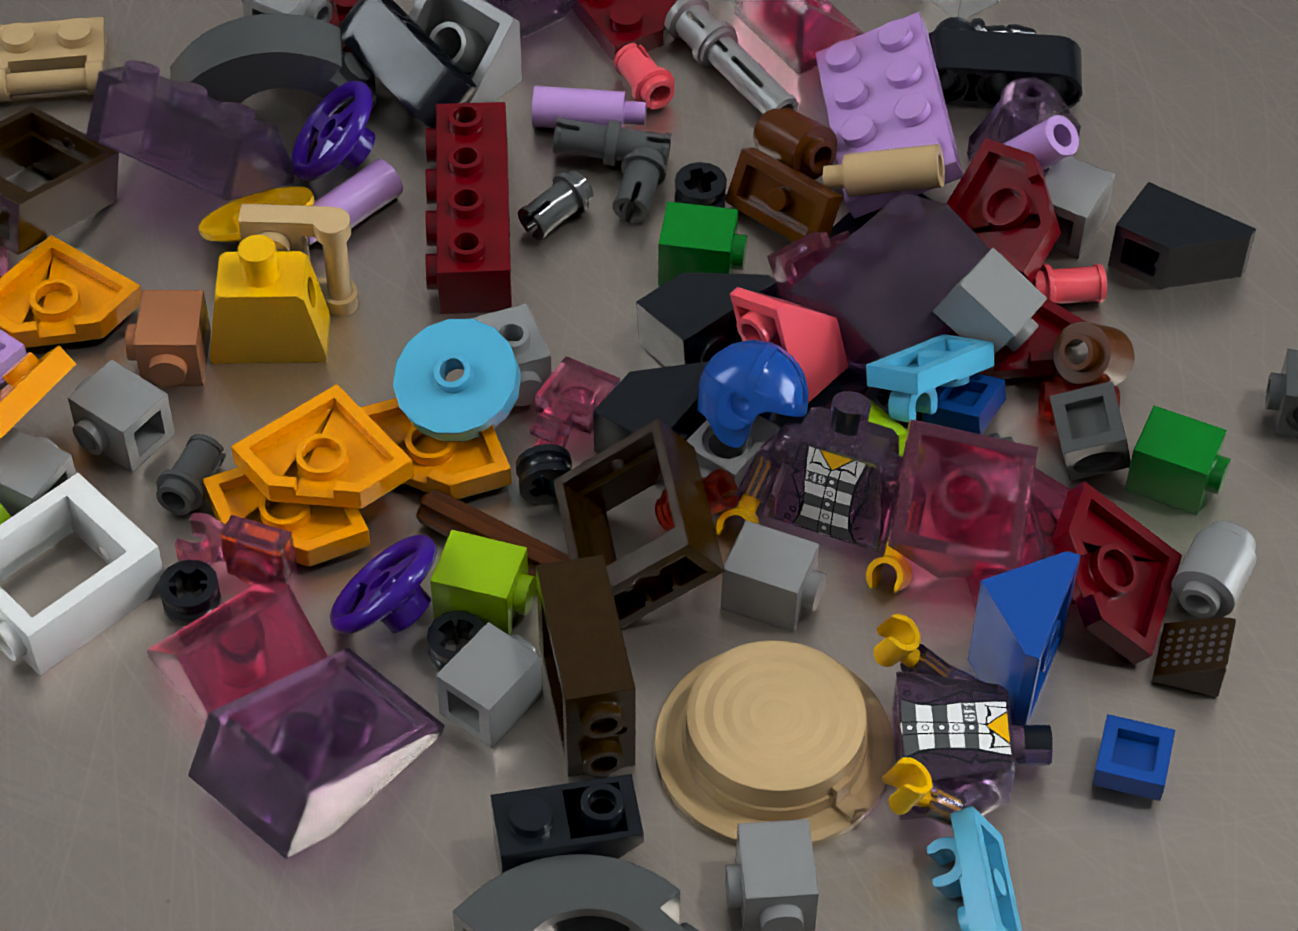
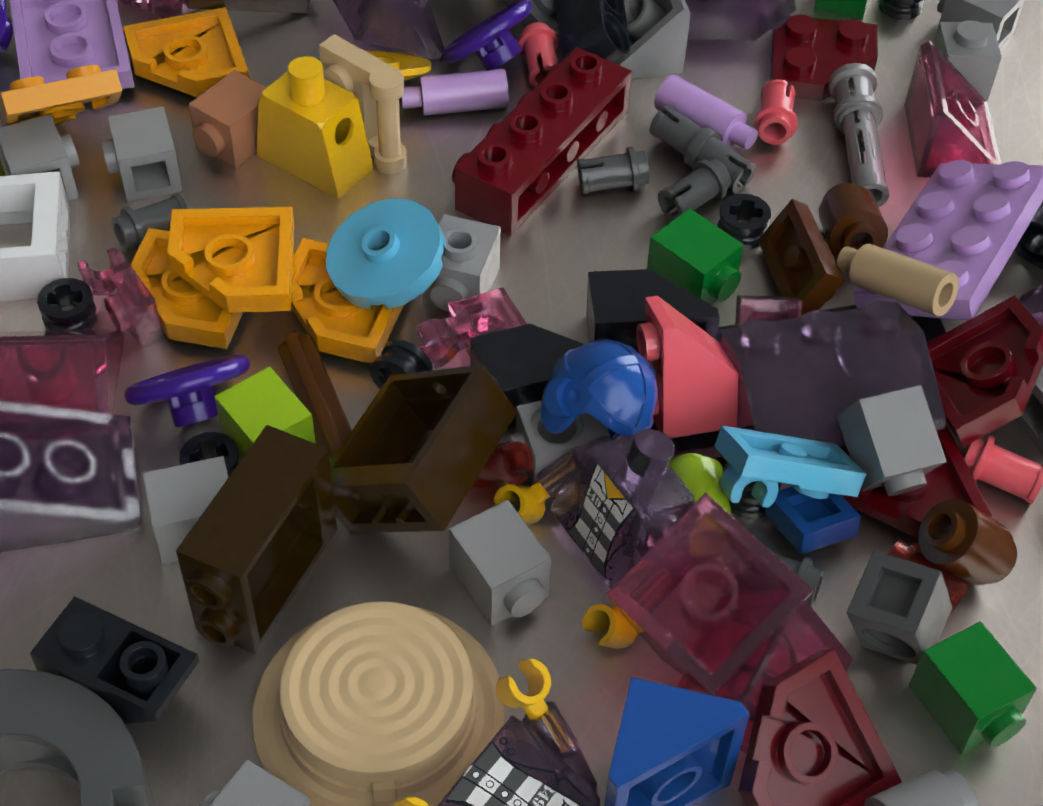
camera: 35 degrees right, 0 degrees up
none -> coral pin [518,22,559,88]

